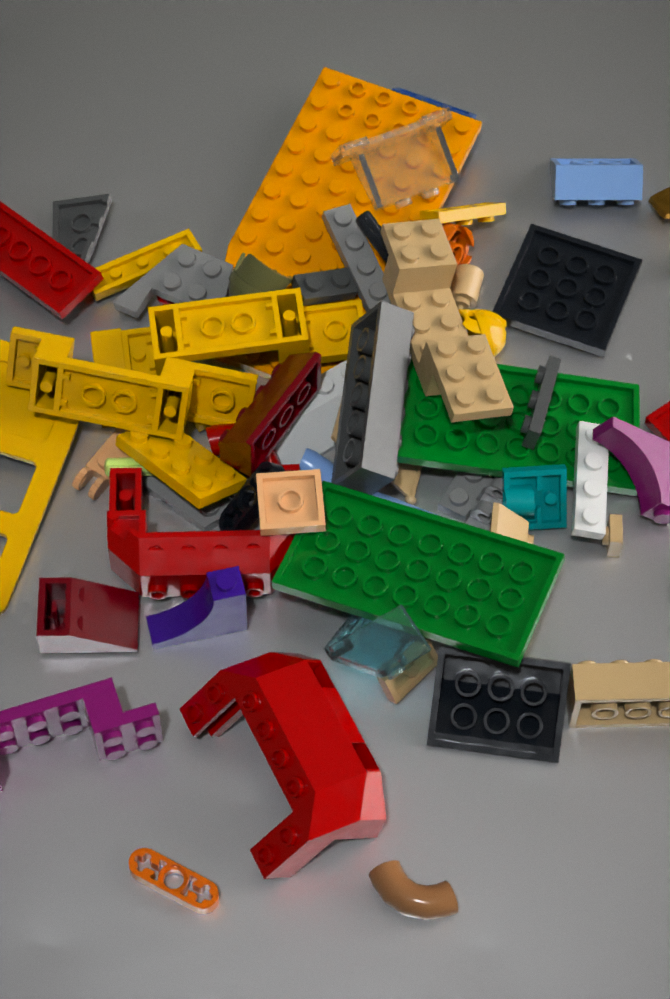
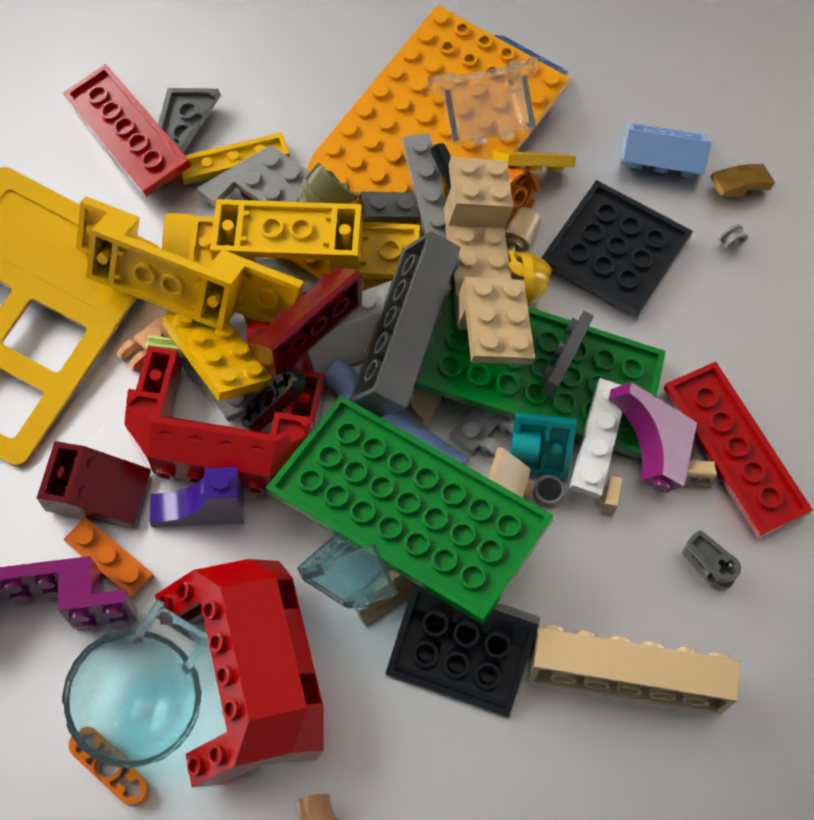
camera: 10 degrees right, 5 degrees up
light nougat plate [256,469,326,536] -> none
none -> clear light blue windscreen [62,599,208,768]
none -> orange plate [63,517,155,601]
none -> tile [533,475,565,507]

